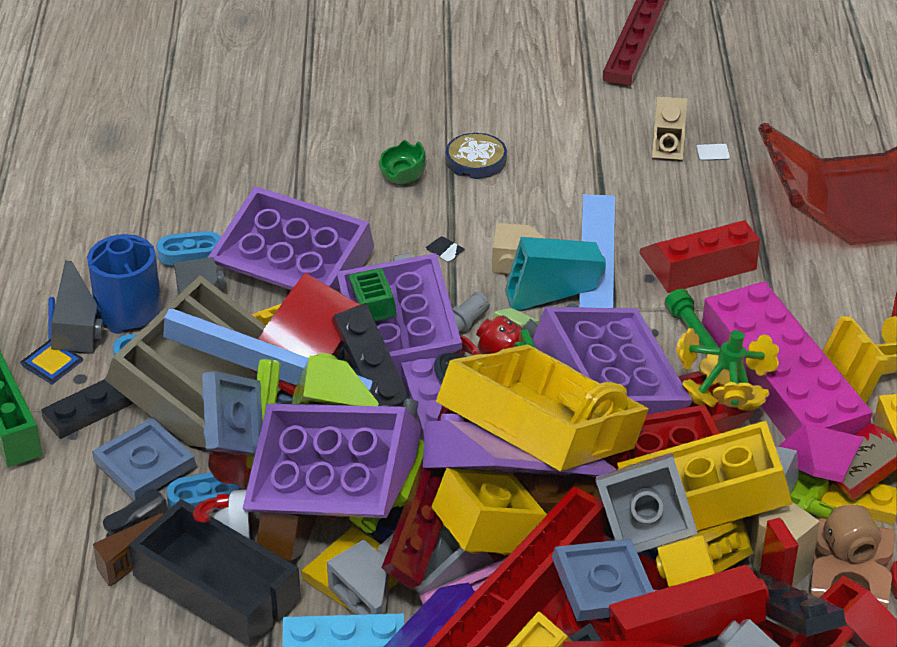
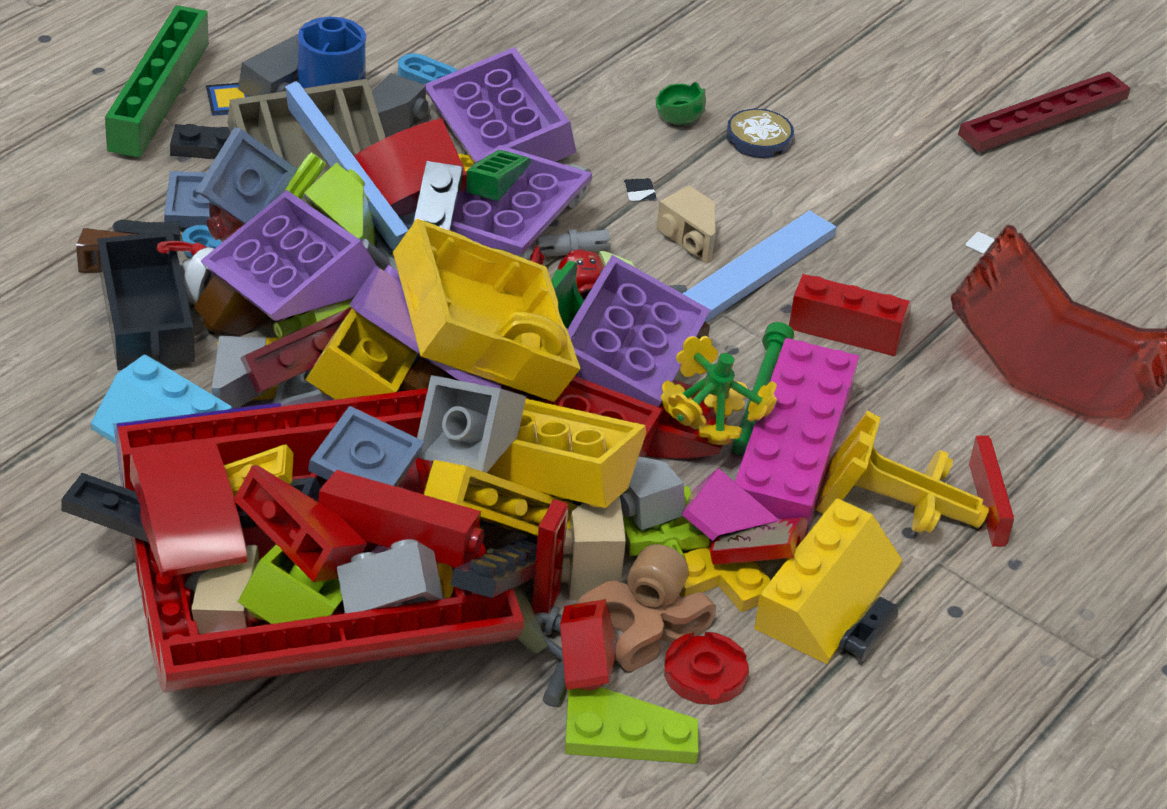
camera: 35 degrees right, 0 degrees up
teal slope [505,237,606,311] -> none
tan slope [652,97,687,160] -> none

